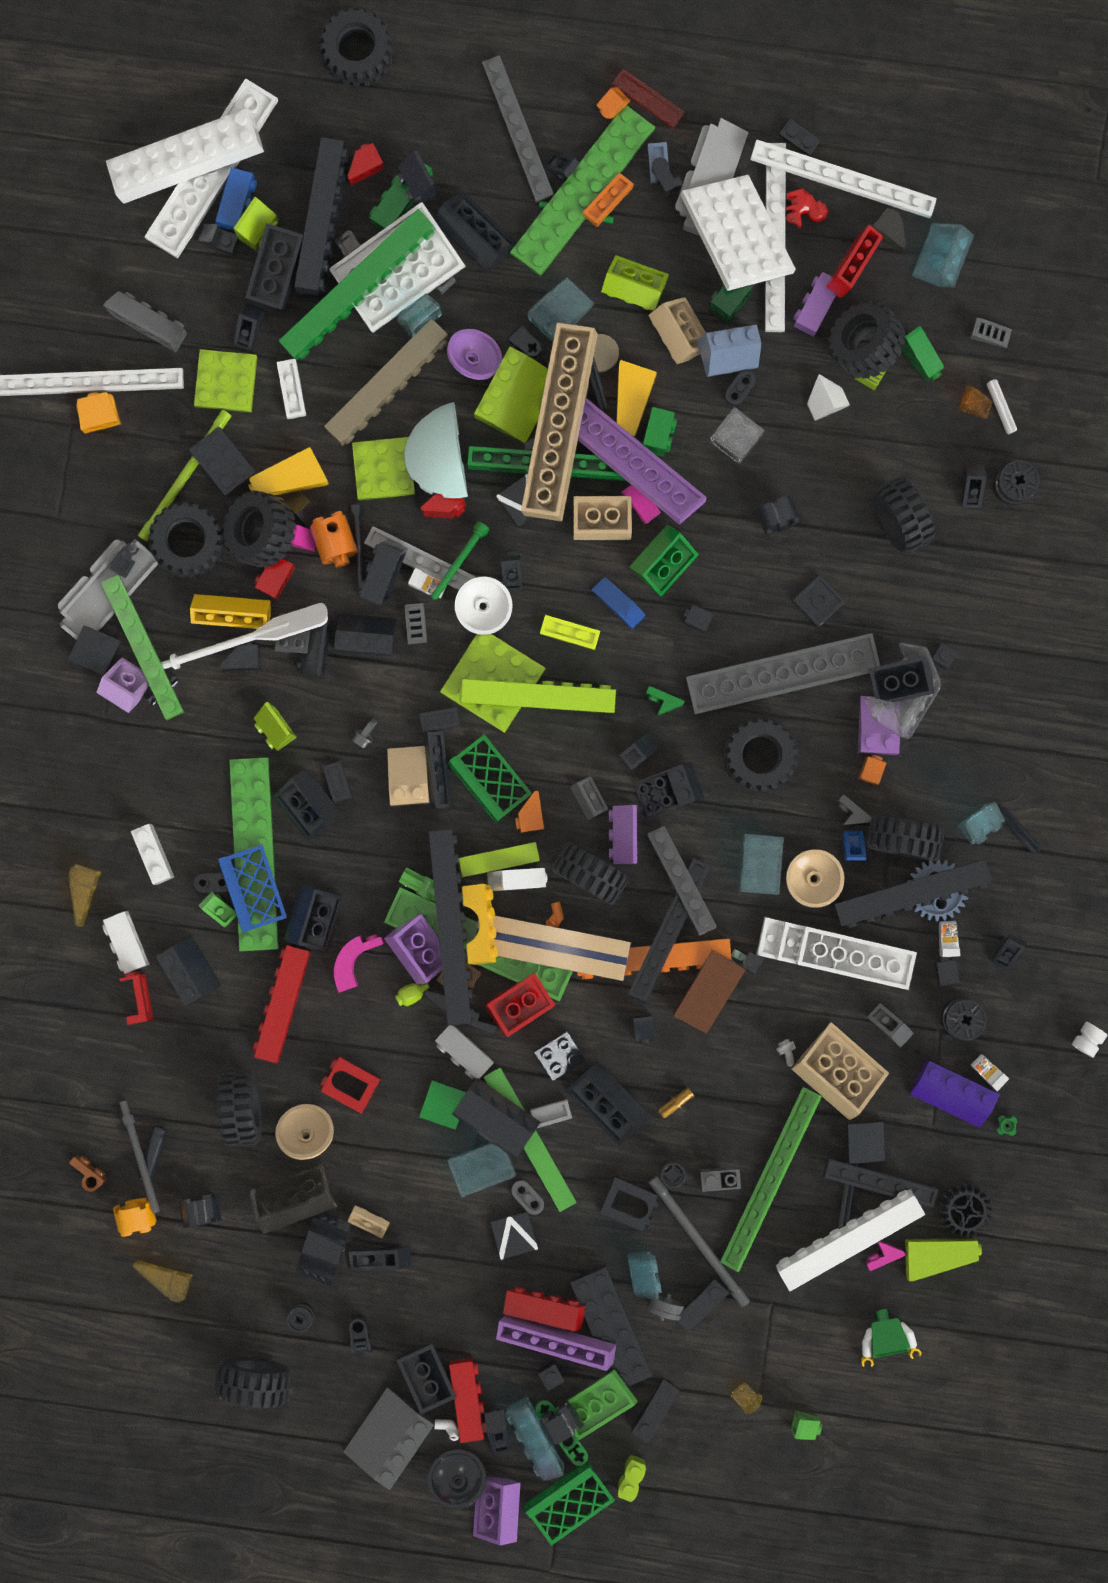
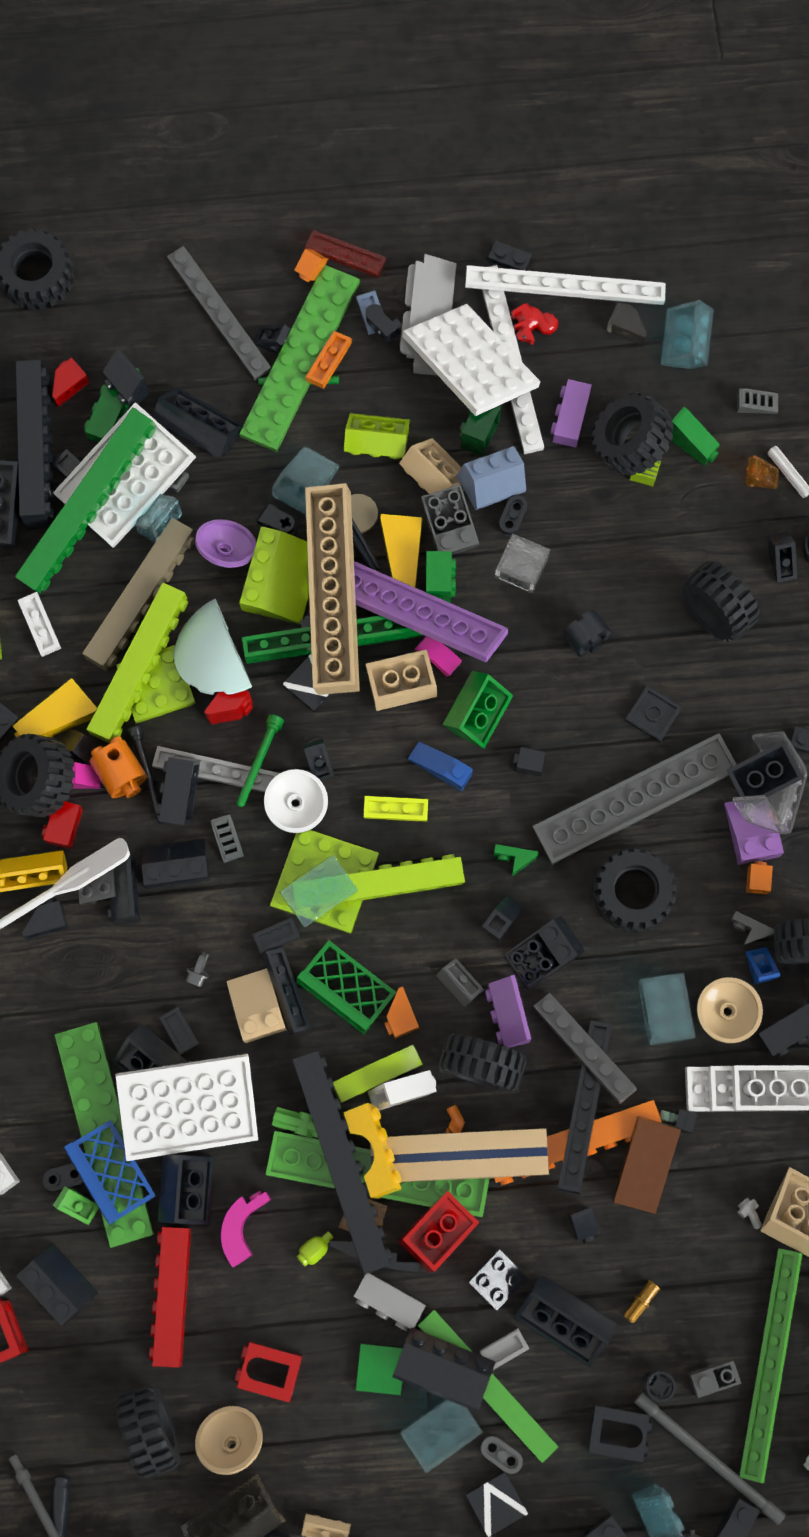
camera: 15 degrees left, 10 degrees down
lime slope [254,702,297,751] -> none
medium lavender slope [384,914,442,984] -> none
white leg [408,568,446,599] -> none
white slope [807,374,850,421] -> none
red brick [826,225,884,298] -> none
none -> lime brick [87,583,188,743]
none -> white plate [115,1054,258,1161]
none -> clear light blue tile [280,855,358,928]
none -> dark grey slope [421,484,479,555]

